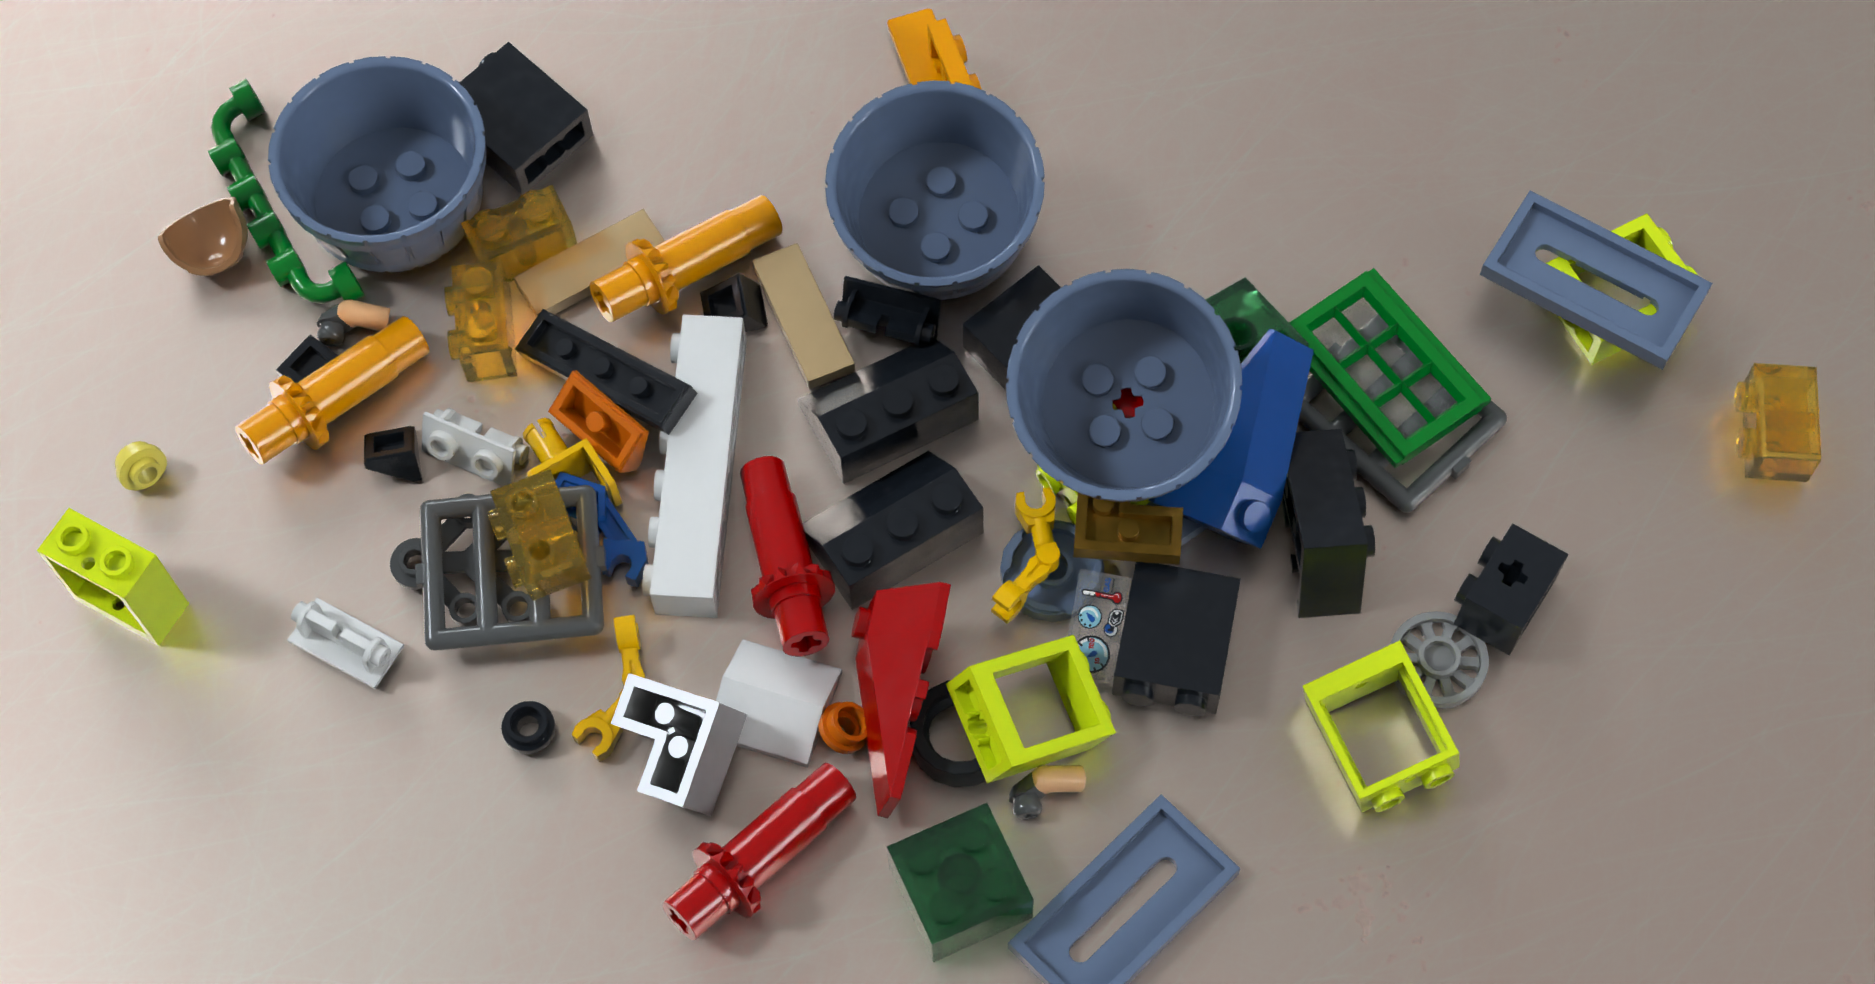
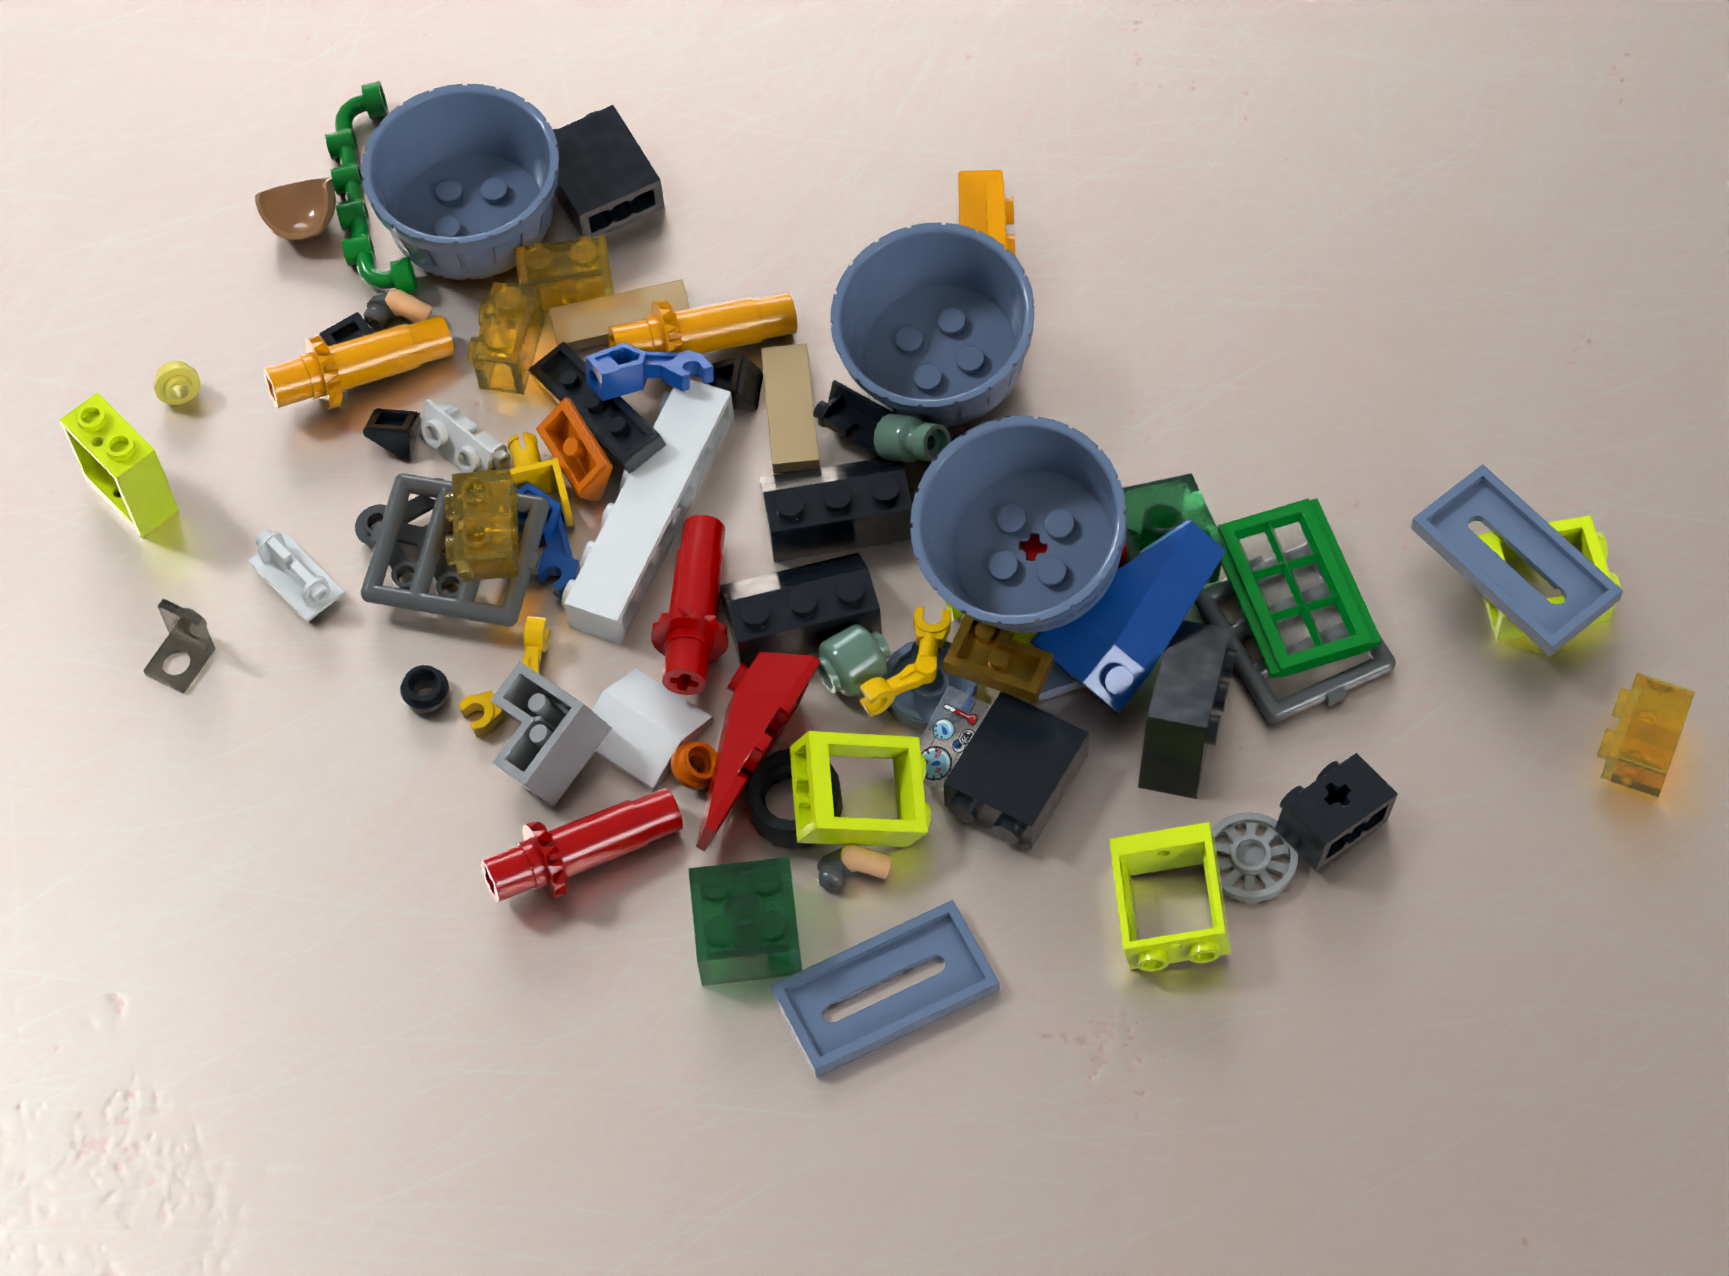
camera: 20 degrees right, 5 degrees down
none -> clear smoke bracket [143,598,215,693]
none -> blue piece [585,343,714,401]
none -> sand green head [817,624,891,697]
none -> sand green piece [874,414,951,463]

